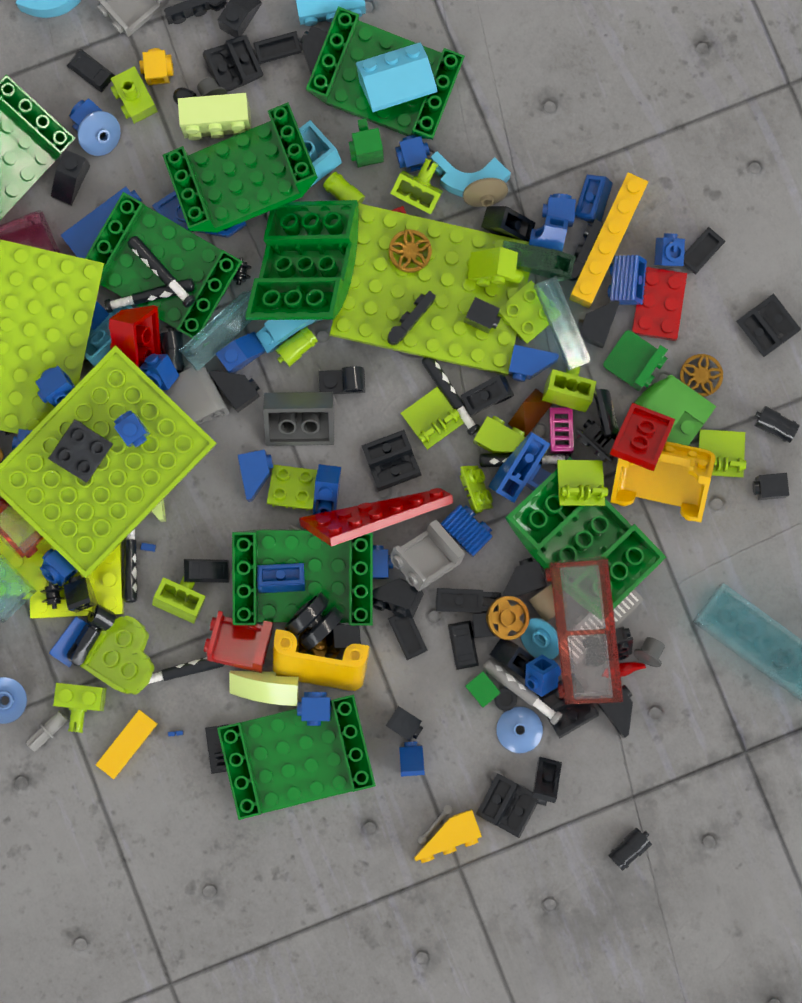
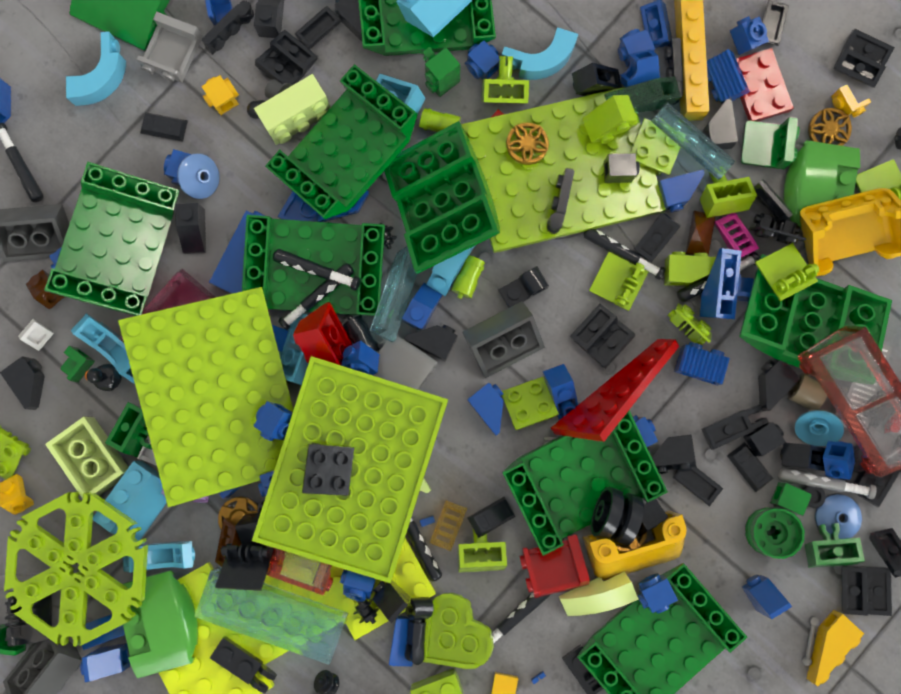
camera: 25 degrees left, 0 degrees up
lime brick [110,66,158,124] -> none
blue brick [114,410,150,448] -> none
blue slope [257,563,305,593] -> none
black slope [386,706,423,741] -> none
light grey panel [390,520,465,592] -> none
dark tan dish [463,178,508,207] -> none
pearl gold wheel [486,596,529,640] -> none
red plate [610,403,675,471] -> none
none -> clear yellow slope [429,500,467,551]
none -> green wheel [745,507,805,559]
none -> green brick [804,523,865,568]
none -> yellow bracket [831,85,871,118]

